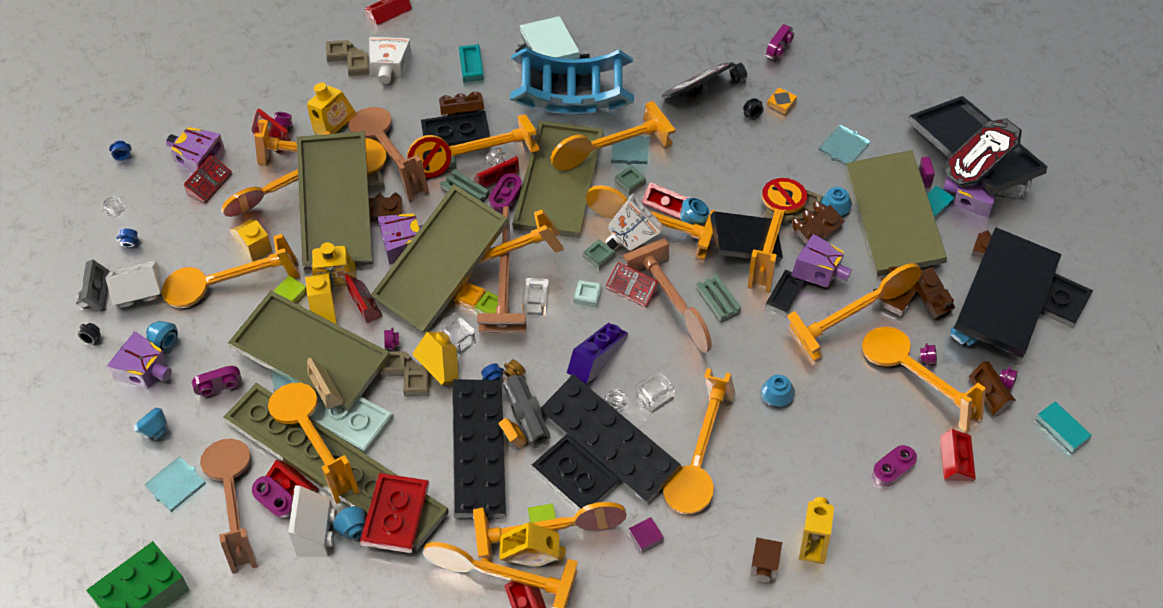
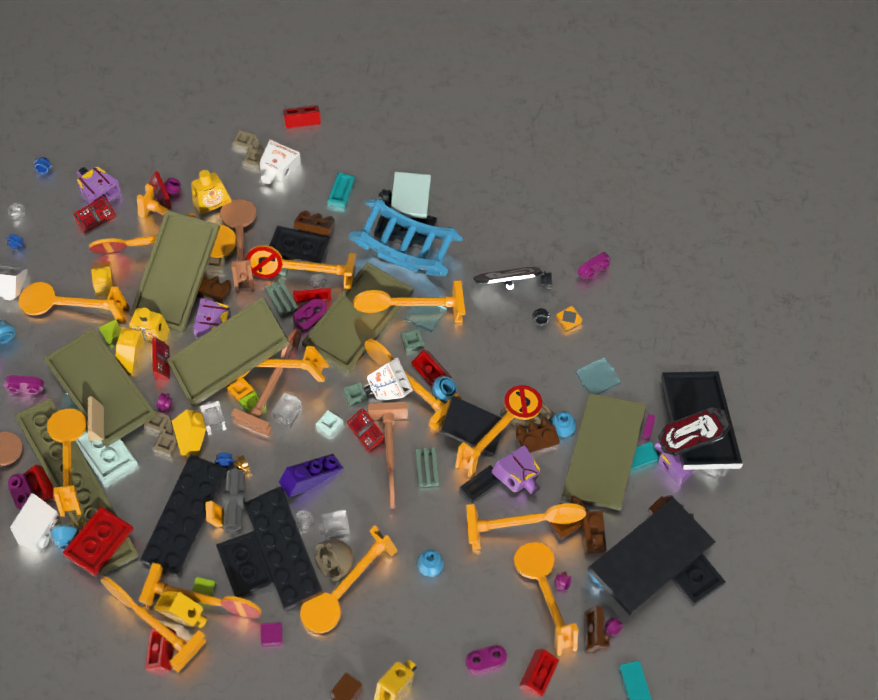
camera: 20 degrees right, 5 degrees up
none -> dark tan cylinder [315,539,354,581]

